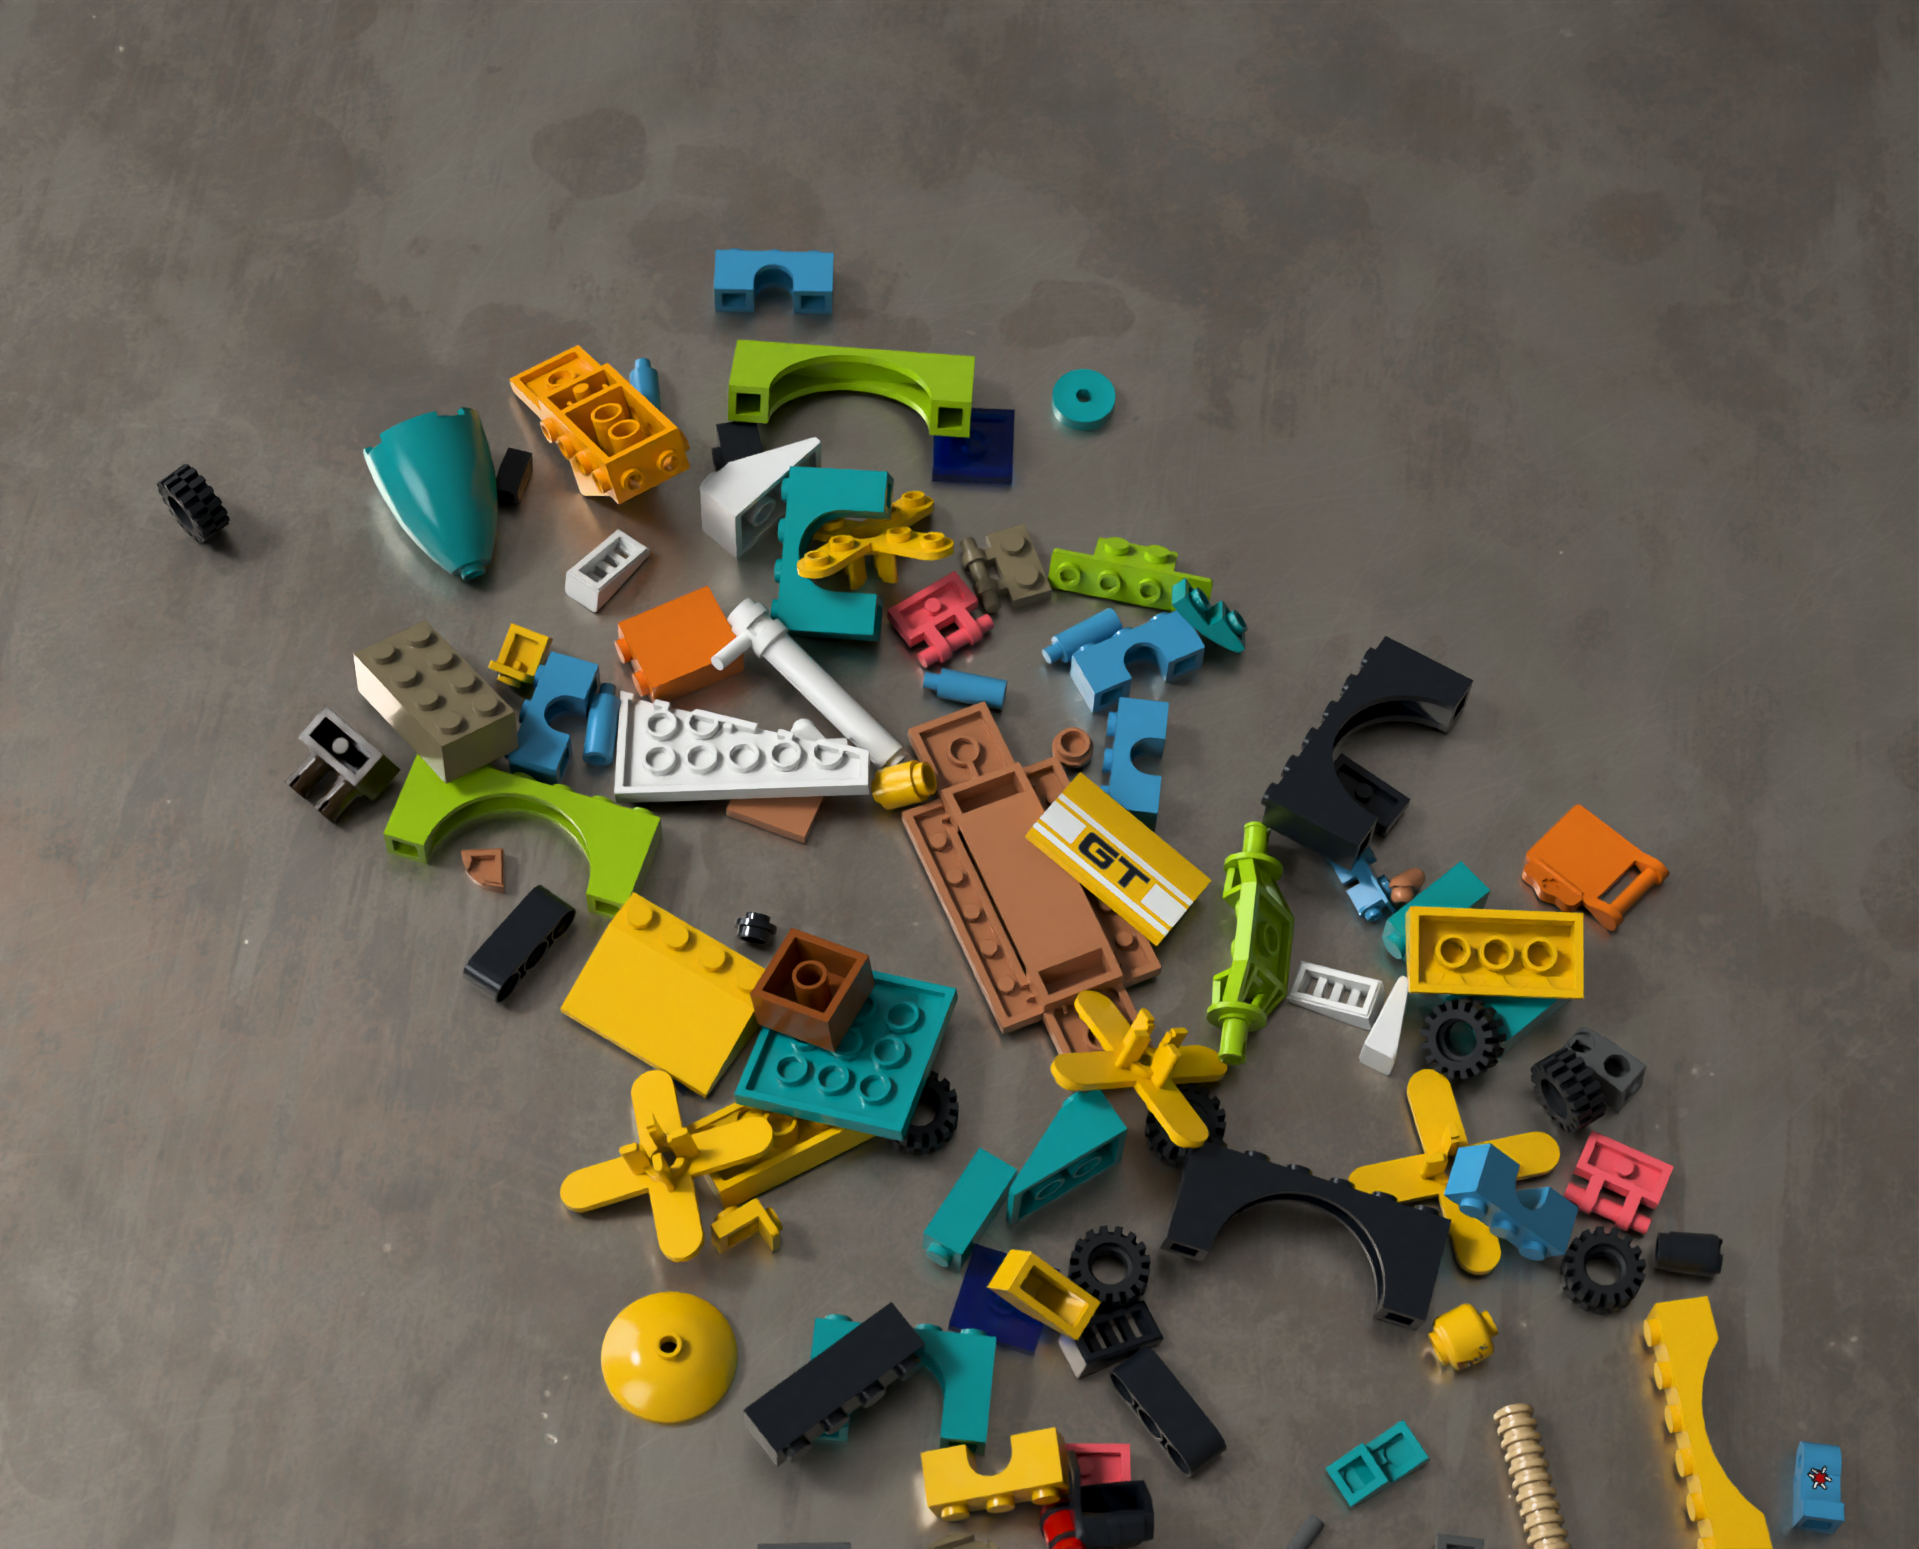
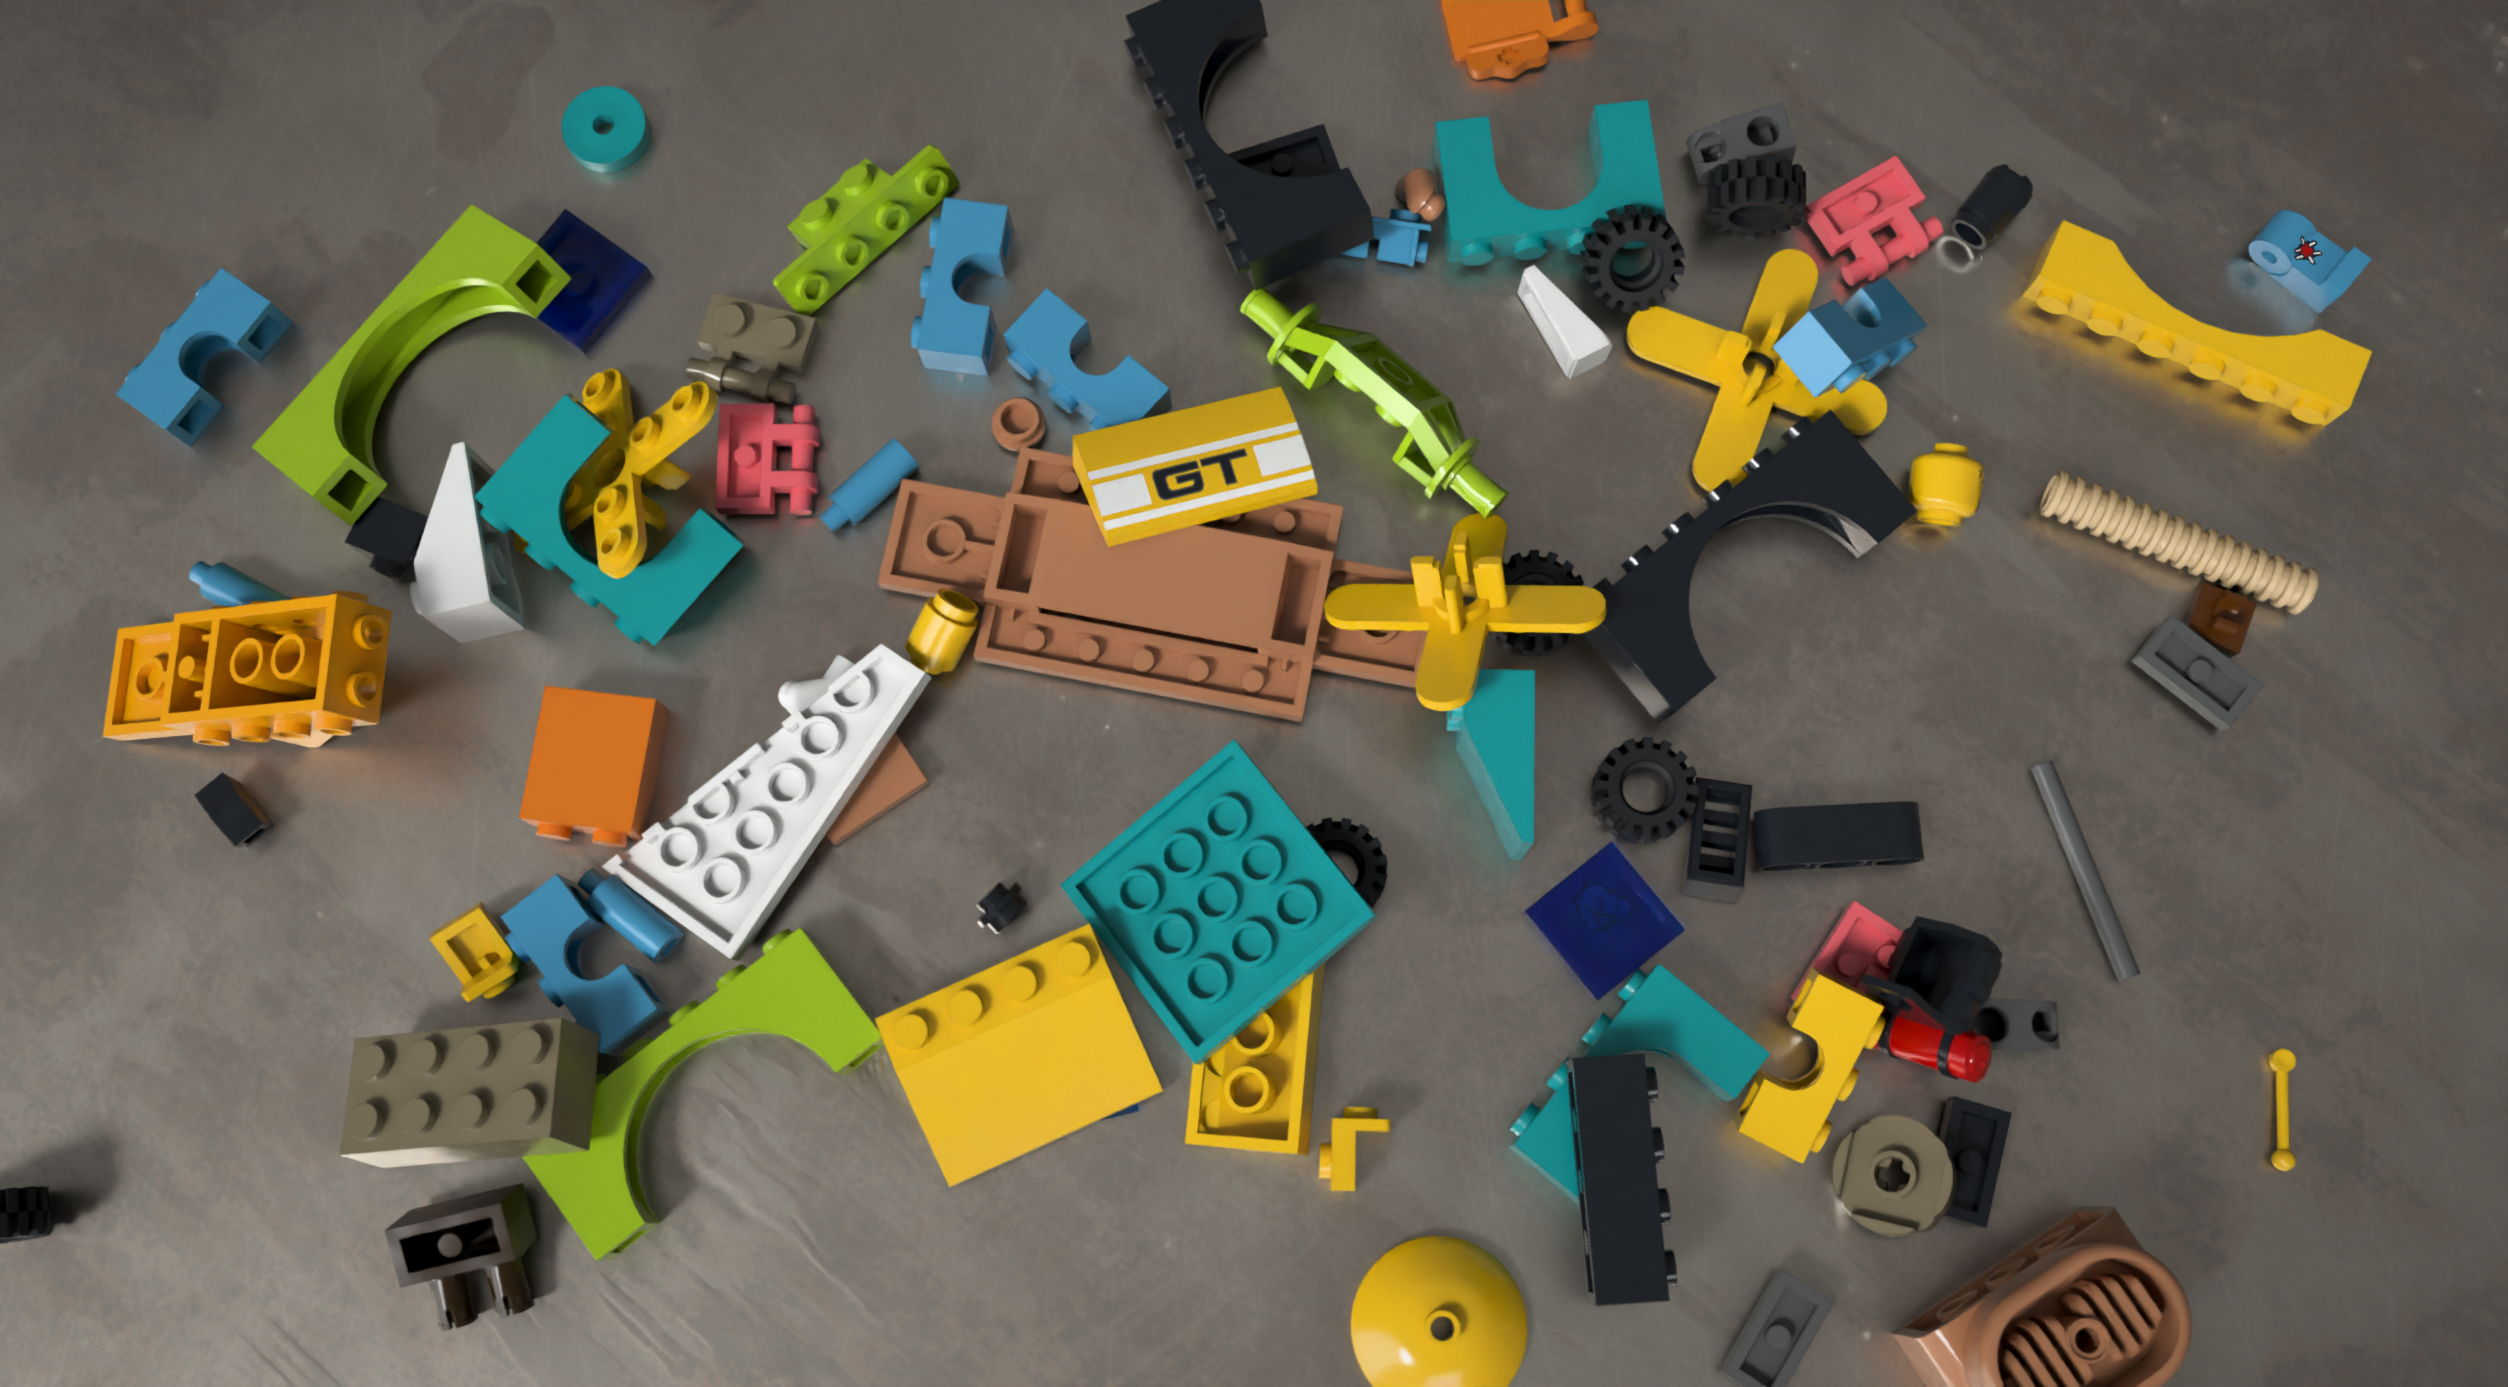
camera: 50 degrees left, 15 degrees up
teal cylinder [363,407,498,580] -> none
nougat tile [461,848,505,893] -> none
black beam [462,885,576,1003] -> none
yellow piece [560,1070,775,1262] -> none
white slope [565,529,650,612] -> none
white cylinder [711,597,907,769] -> none
dark orange brick [750,928,875,1052] -> none
teal brick [922,1147,1018,1270] -> none
yellow slope [987,1249,1101,1341] -> none
dark azure cylinder [1042,608,1123,664] -> none
teal slope [1172,578,1248,653] -> none
white slope [1287,961,1386,1031] -> none
teal slope [1325,1420,1431,1508] -> none
yellow slope [1406,906,1584,1000] -> none
black tyre [1559,1226,1646,1315] -> none

